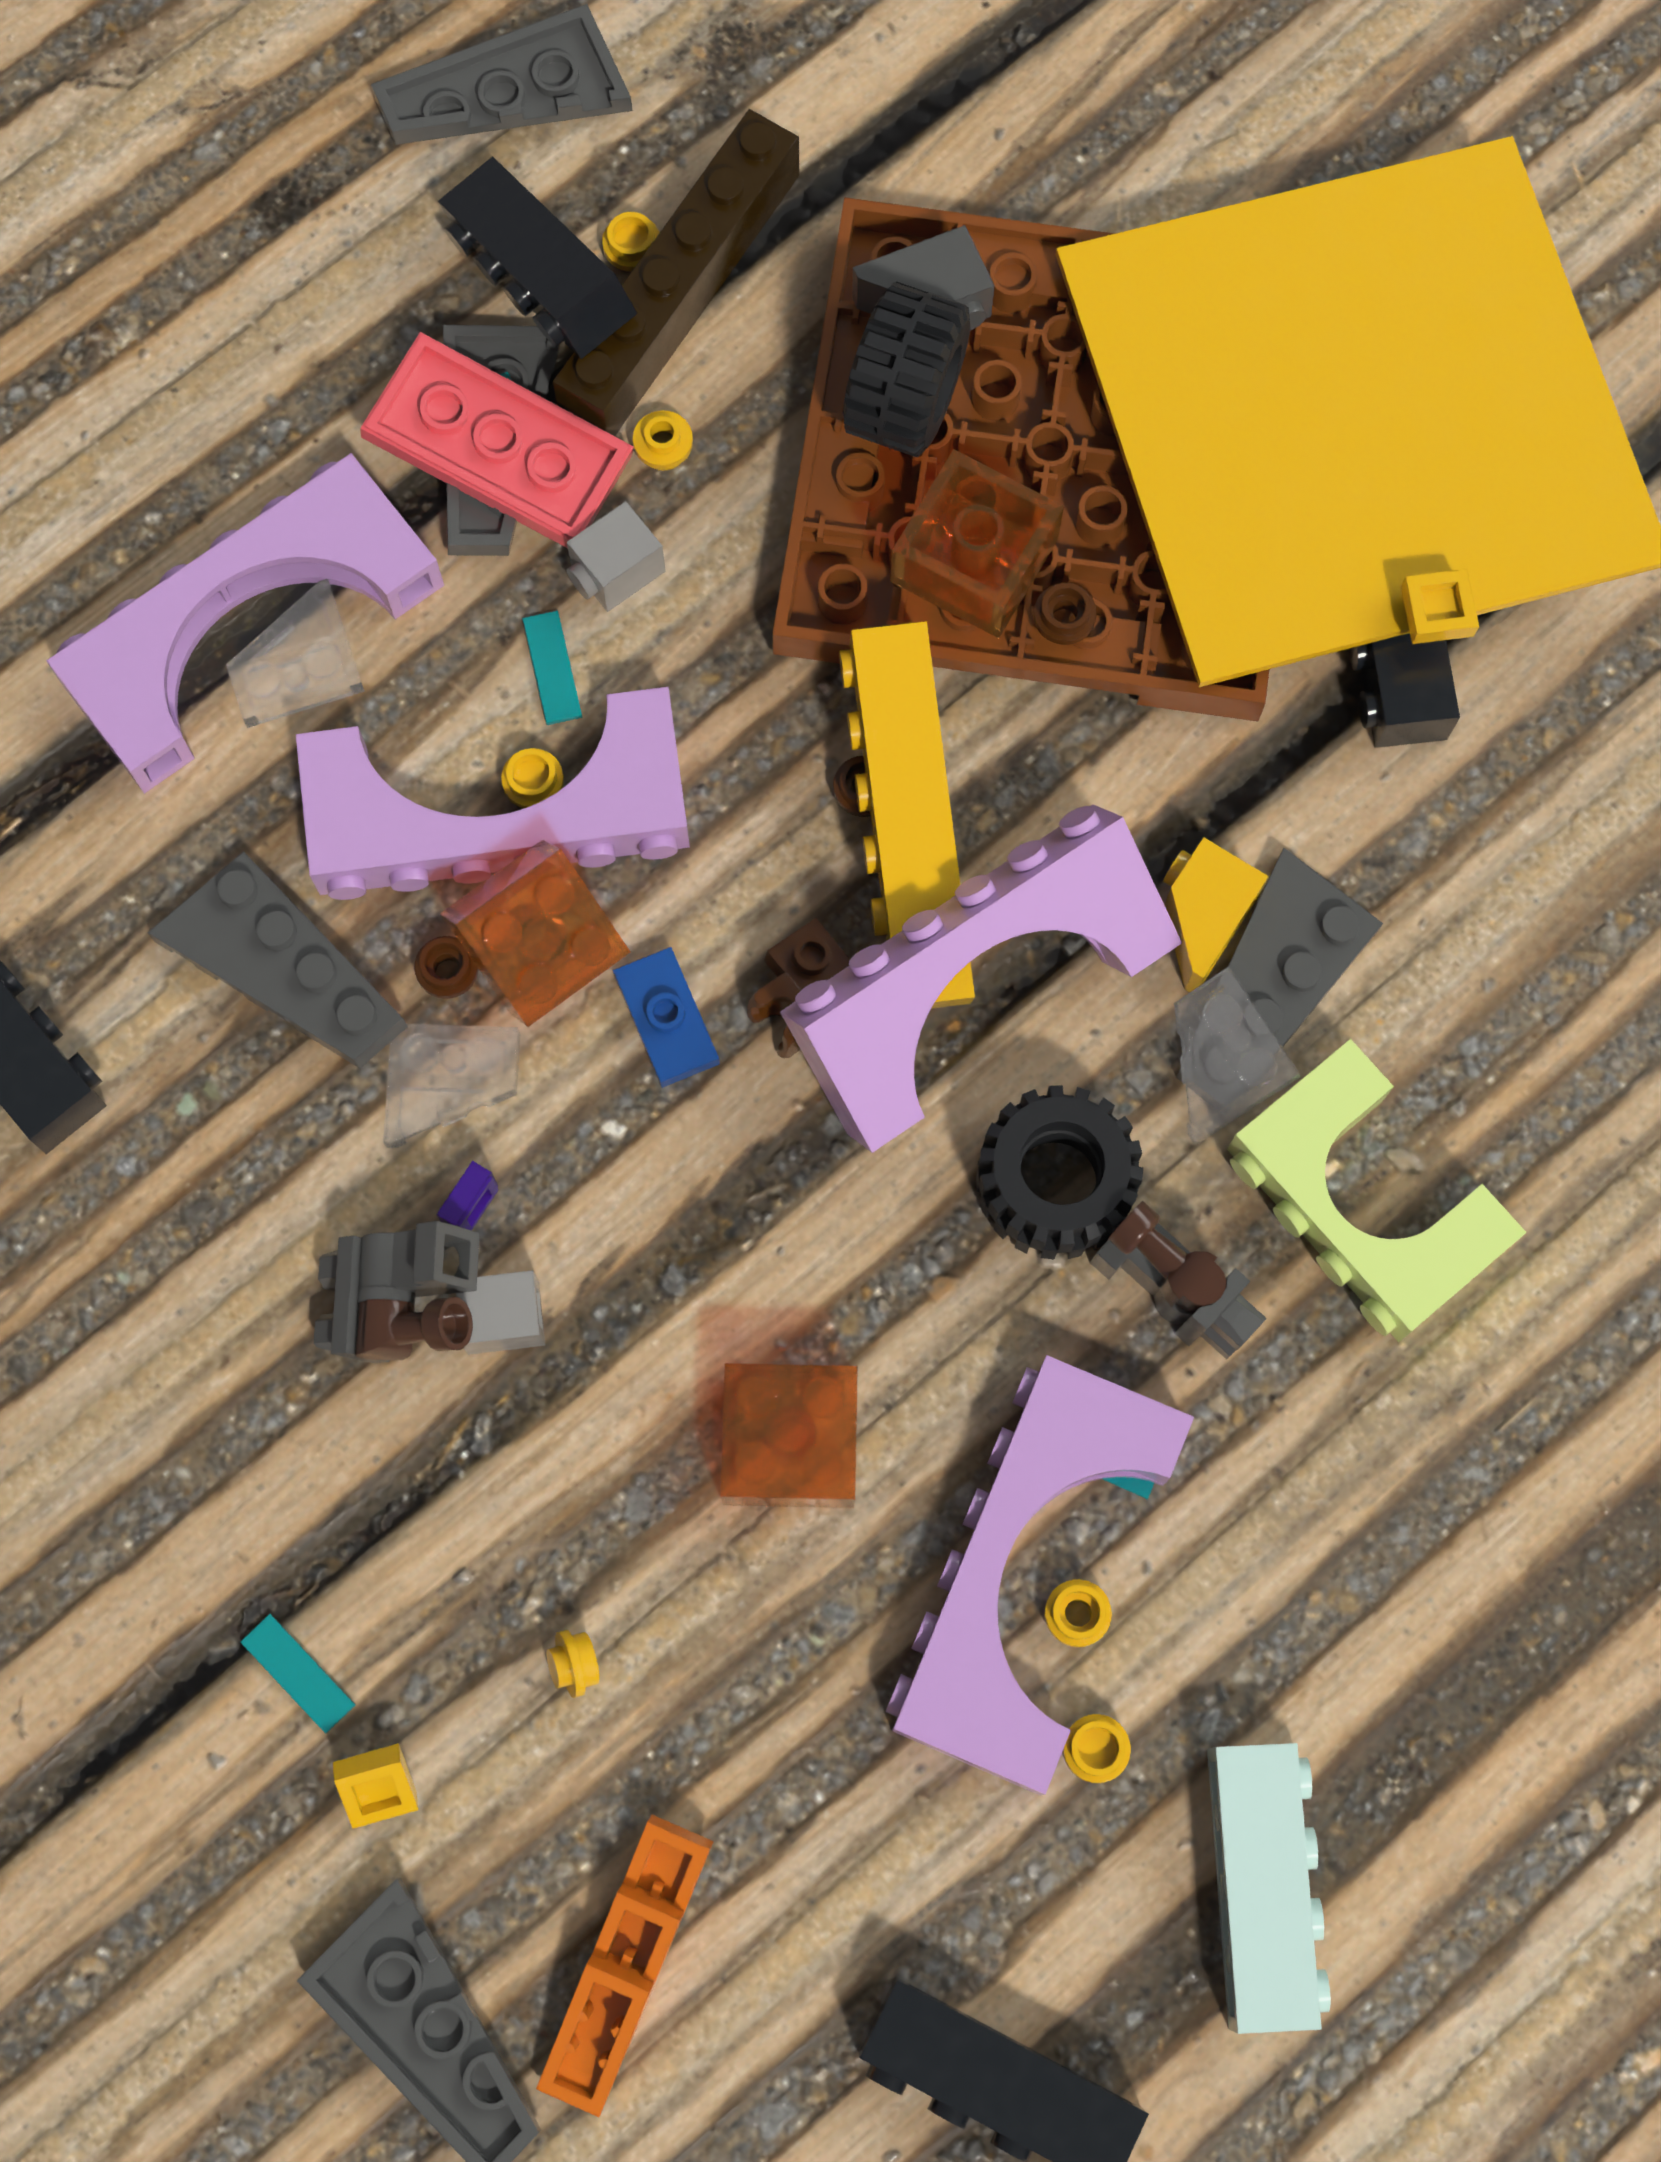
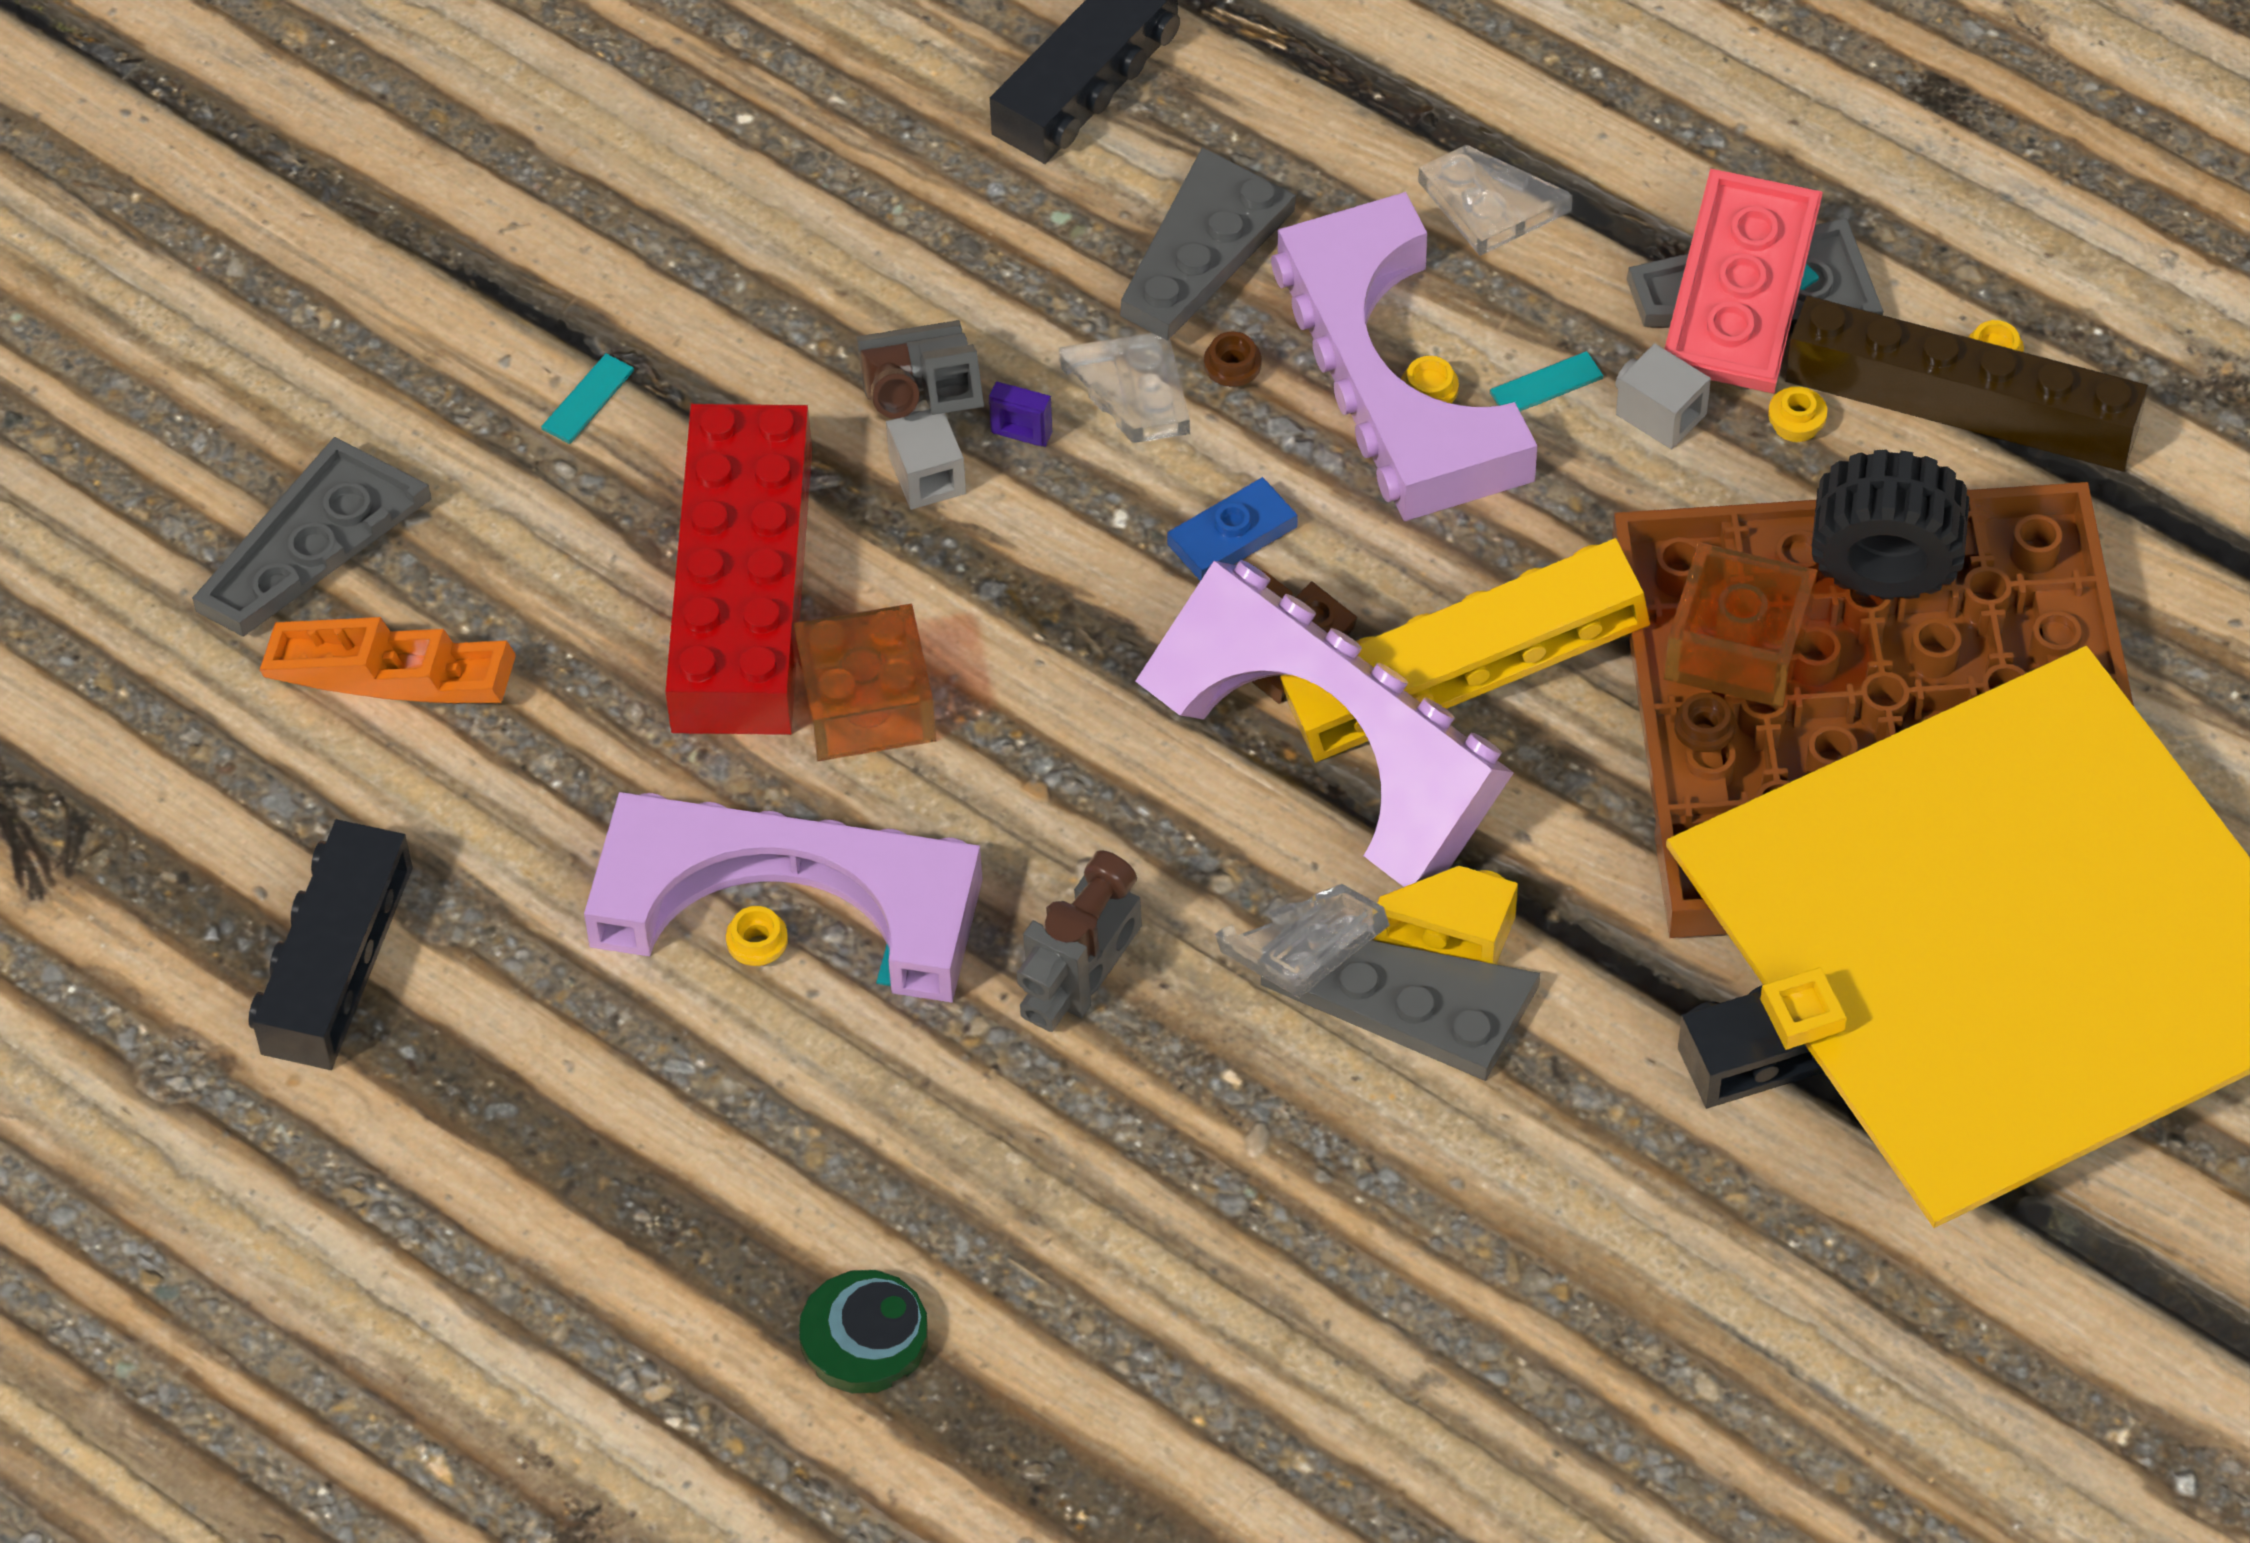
camera: 80 degrees right, 20 degrees down
lavender arch [46,453,444,794] -> none
yellow plate [333,1743,418,1829] -> none
dark grey wing [371,4,633,145] -> none
black brick [438,156,638,359] -> none
clear orange brick [440,840,631,1027] -> none
yellow plate [546,1630,600,1698] -> none
dark grey slope [852,225,995,331] -> none
black tyre [976,1085,1144,1260] -> none
yellow plate [1063,1714,1131,1783] -> none
light aqua brick [1207,1743,1331,2034] -> none
yellowish green arch [1227,1039,1527,1342] -> none
none -> red brick [665,404,812,735]
none -> tile [799,1270,928,1394]

